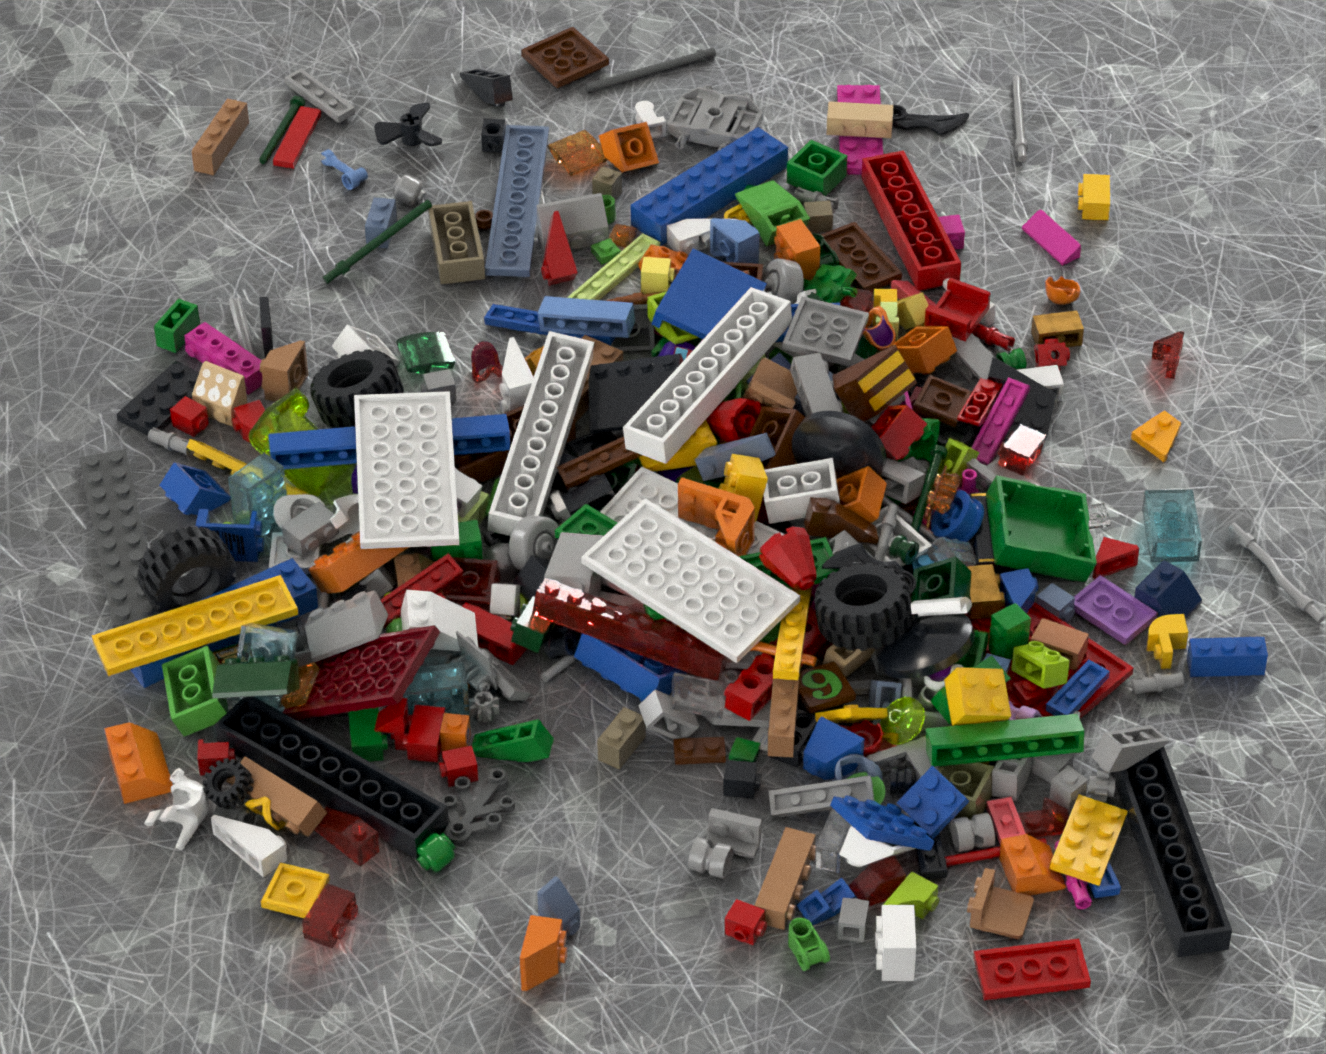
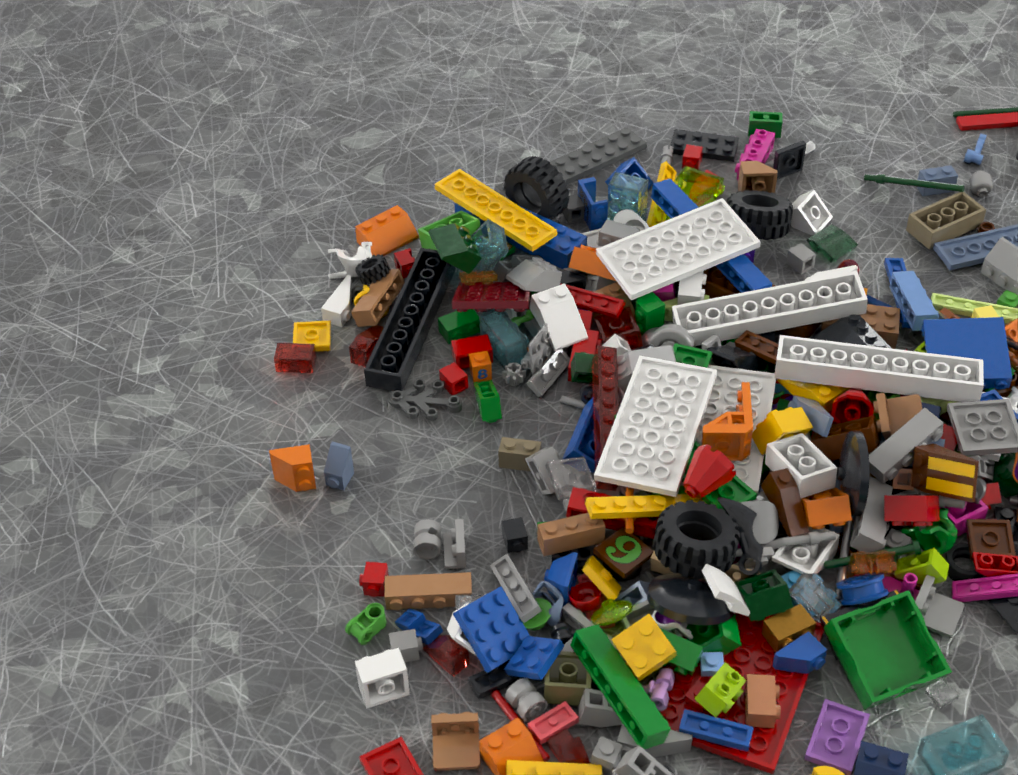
camera: 70 degrees right, 0 degrees up
medium nougat brick [192,98,249,175] -> none
tan slope [192,361,247,427] -> none
red slope [374,698,409,751] -> none
green head [416,833,456,872] -> none
red slope [541,211,578,286] -> none
reddish brown plate [673,737,726,765] -> none
lime arch [883,871,939,919] -> none
dark green wheel [889,535,919,565] -> none
green brick [988,603,1031,660] -> none
clear red brick [997,425,1047,476] -> none
sand blue brick [1036,583,1075,622] -> none
red slope [1092,537,1139,580] -> none

